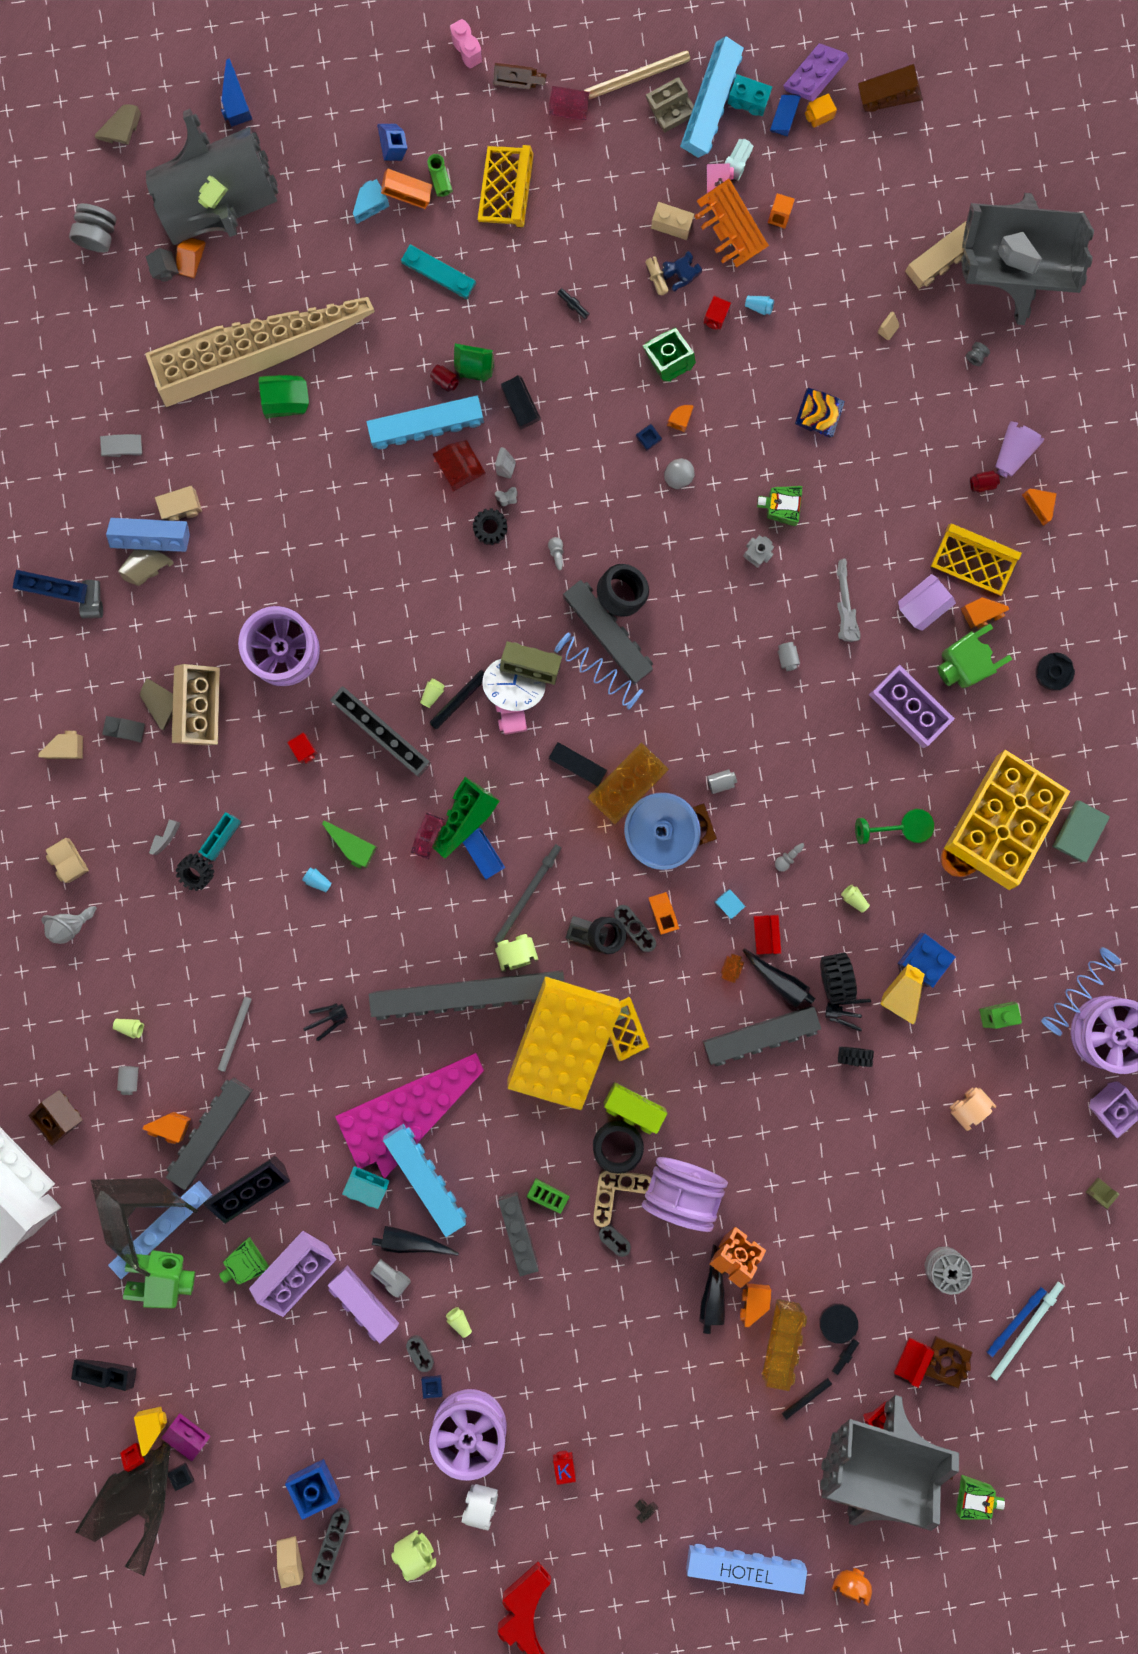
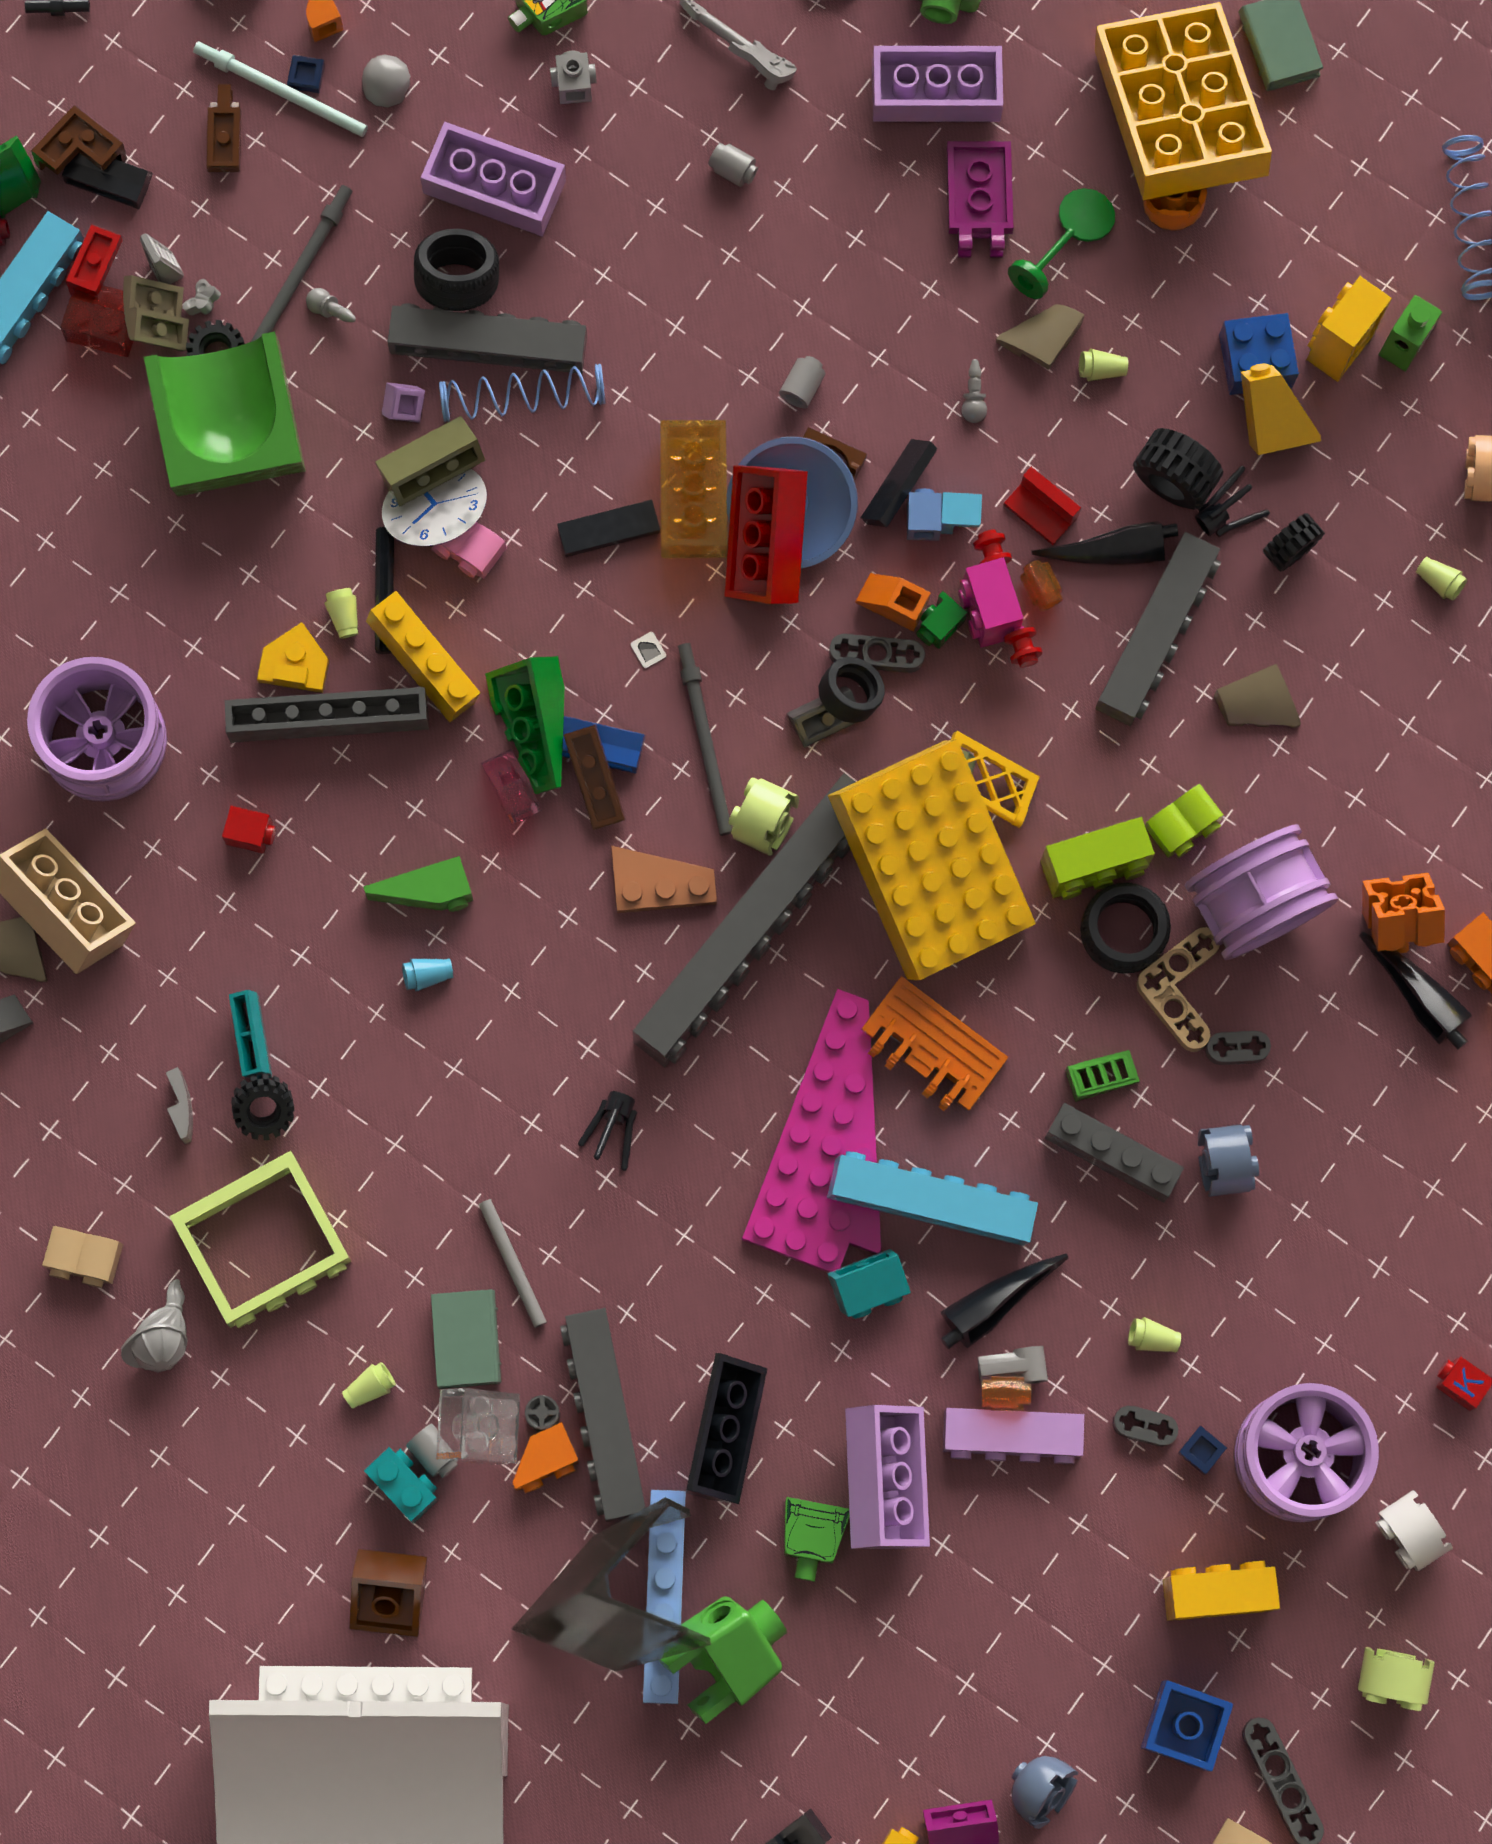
camera: 45 degrees left, 10 degrees down
none -> reddish brown panel [31,105,127,175]
none -> red panel [66,224,123,298]
none -> dark tan slope [123,275,189,351]
none -> bright green piece [144,331,306,497]
none -> yellowish green window [170,1151,352,1328]
none -> light aqua bar [193,41,368,137]
none -> reddish brown hinge [207,84,241,172]
none -> dark grey bar [250,185,353,342]
none -> yellow plate [257,622,329,693]
none -> teal brick [364,1447,439,1524]
none -> yellow brick [366,591,480,723]
none -> lavender slope [382,382,425,423]
none -> lavender brick [421,122,566,237]
none -> sand green piece [431,1289,502,1389]
none -> clear brick [436,1388,520,1465]
none -> dark grey wheel [525,1395,560,1432]
none -> reddish brown tile [563,724,626,830]
none -> nougat wing [611,846,717,913]
none -> white sticker [630,632,666,668]
none -> red slope [725,465,808,604]
none -> black tile [860,439,938,528]
none -> orange hinge [861,976,1008,1111]
none -> medium blue brick [907,488,942,541]
none -> green brick [916,591,967,649]
none -> magenta tile [946,141,1014,258]
none -> dark pink brick [958,529,1043,668]
none -> clear orange brick [982,1376,1032,1411]
none -> dark tan slope [996,304,1085,370]
none -> sand blue cylinder [1011,1756,1078,1829]
none -> lime brick [1145,784,1224,858]
none -> yellow brick [1162,1561,1280,1621]
none -> sand blue brick [1198,1124,1259,1197]
none -> dark tan slope [1214,664,1301,728]
none -> yellow brick [1306,276,1392,382]
none -> yellowish green cone [1416,557,1467,601]

